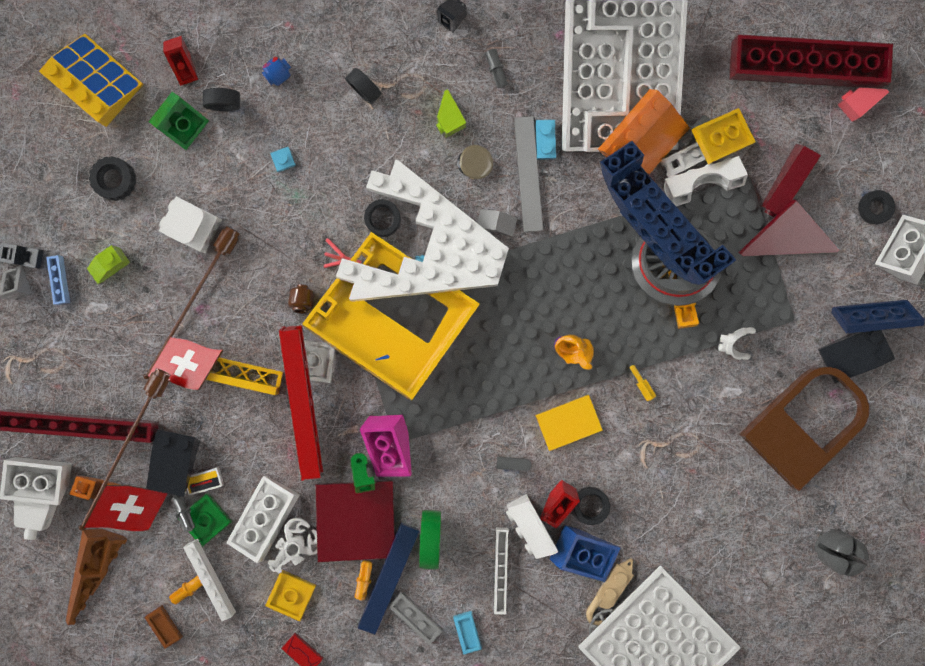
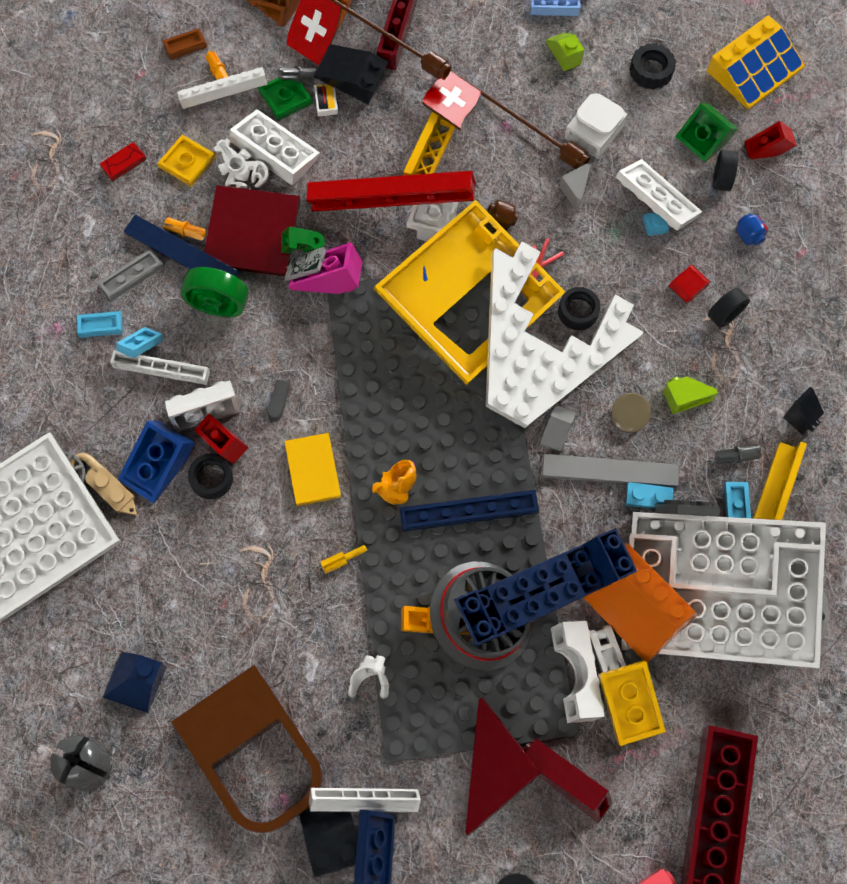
camera: 90 degrees right, 20 degrees down
none -> dark blue slope [103,652,167,713]
none -> medium azure plate [116,327,162,358]
none -> piece [285,247,326,281]
none -> white piece [309,788,421,812]
none -> dark blue tile [399,490,539,532]
none -> light grey slope [559,164,591,210]
none -> white plate [616,159,702,231]
none -> dark grey plate [655,500,720,517]
none -> red piece [669,265,711,304]
none -> medium azure plate [724,482,751,518]
none -> yellow fence [753,441,807,520]

